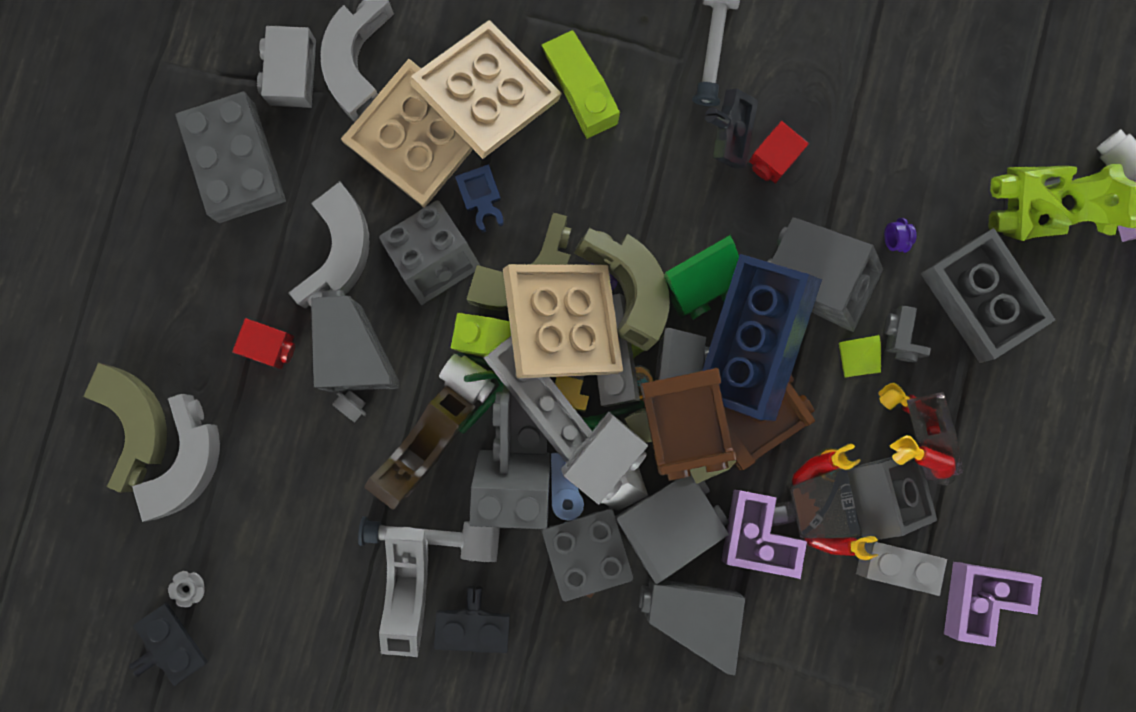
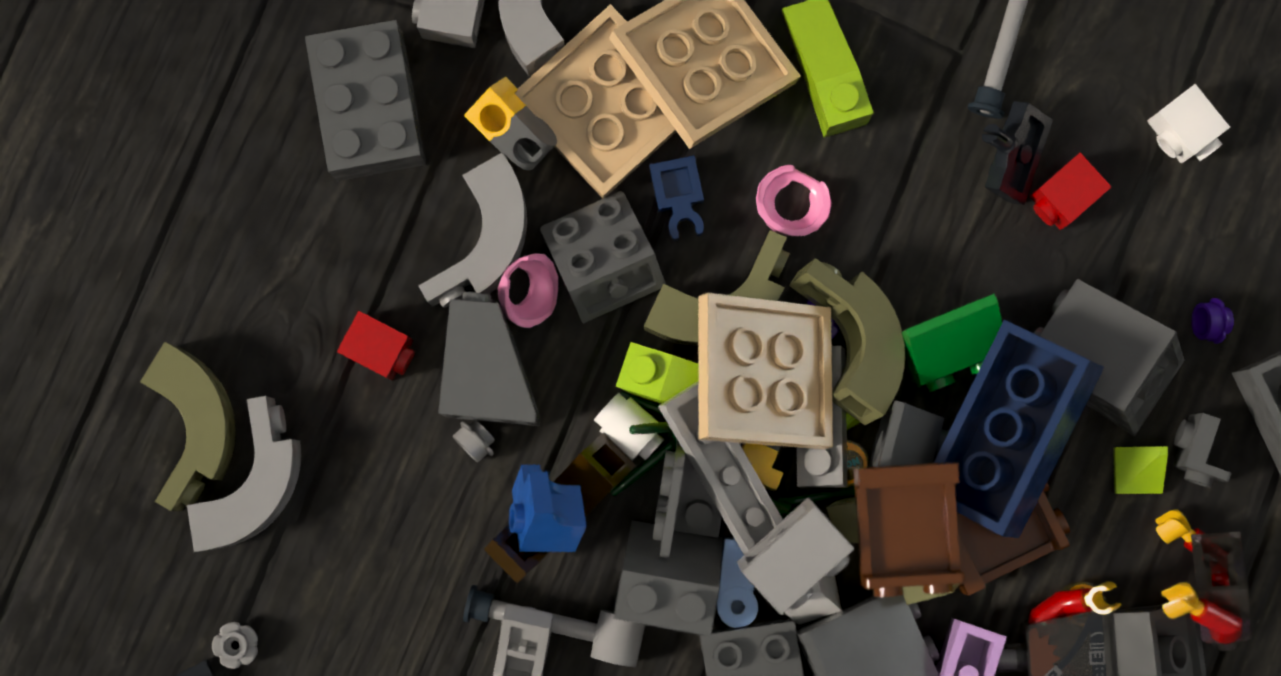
camera: 10 degrees right, 0 degrees up
none -> leg [464,77,557,171]
none -> bright pink piece [498,253,558,328]
none -> blue brick [509,465,586,552]
none -> bright pink piece [756,165,832,236]
none -> white brick [1147,84,1230,163]

